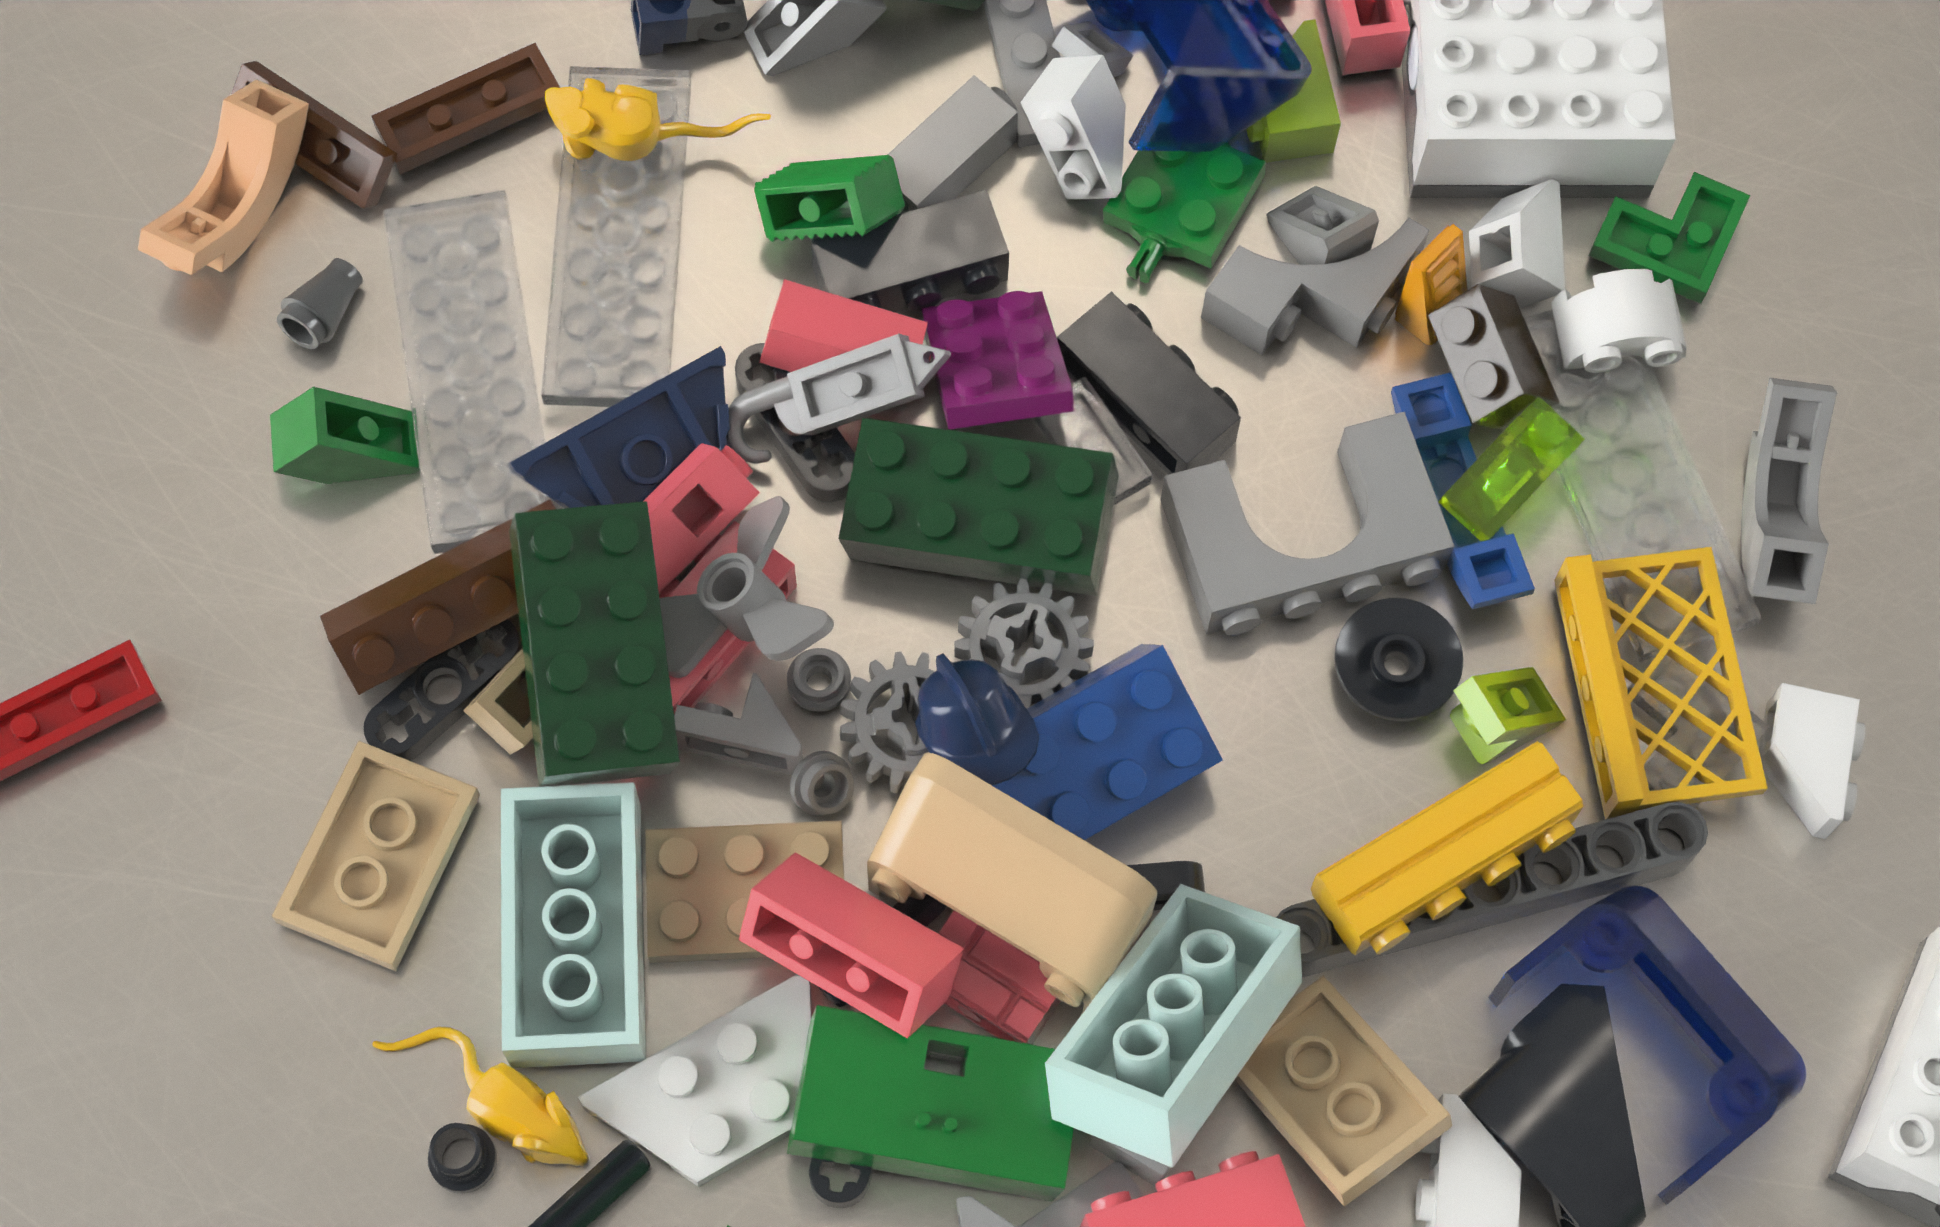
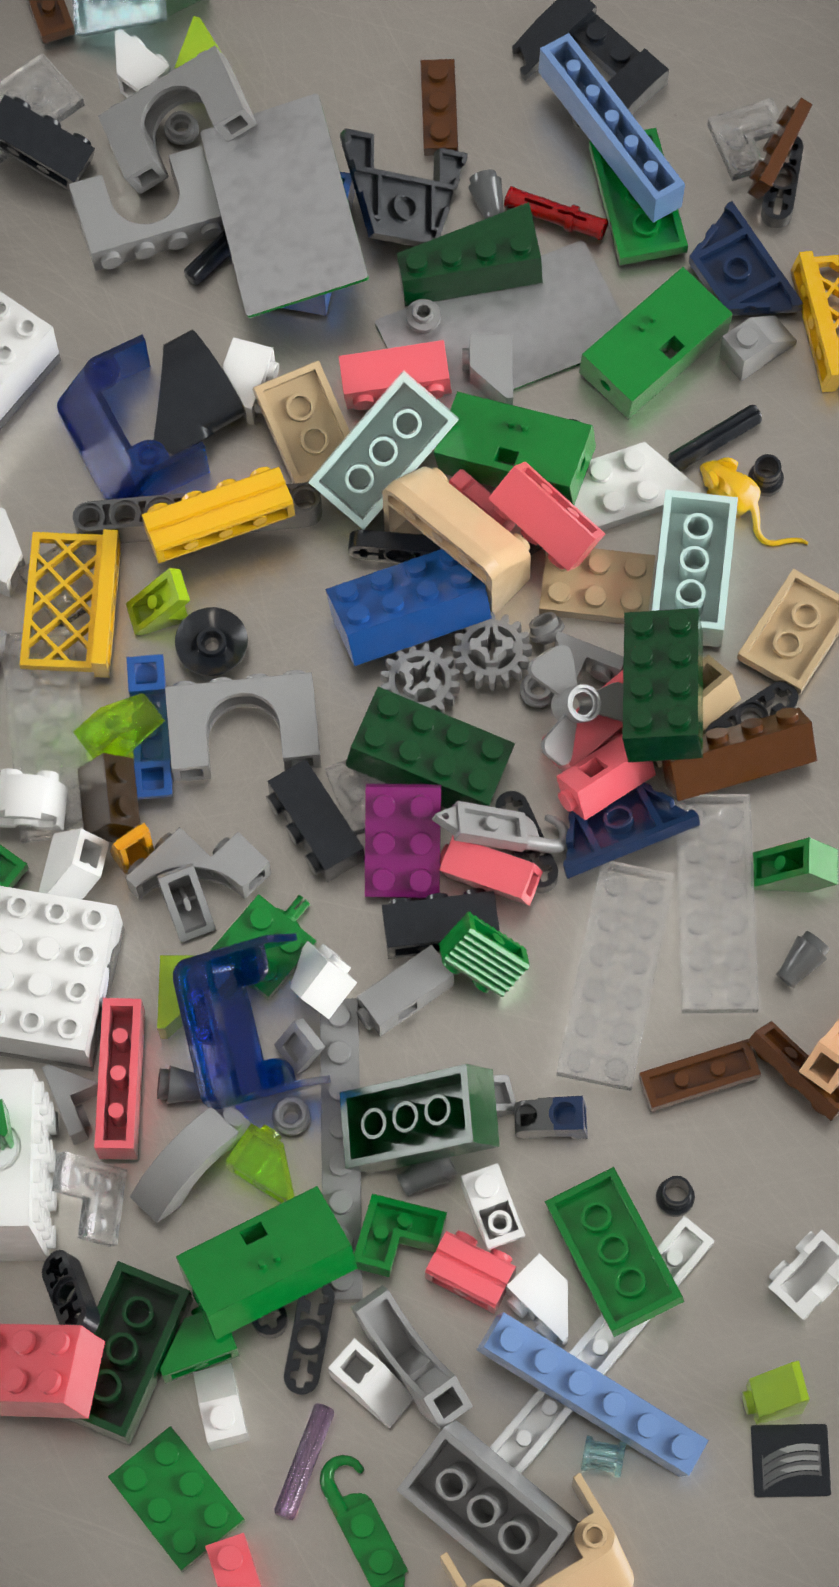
camera: 165 degrees left, 0 degrees up
yellow animal [545,78,771,161] -> none
dark blue piece [915,653,1039,785] -> none

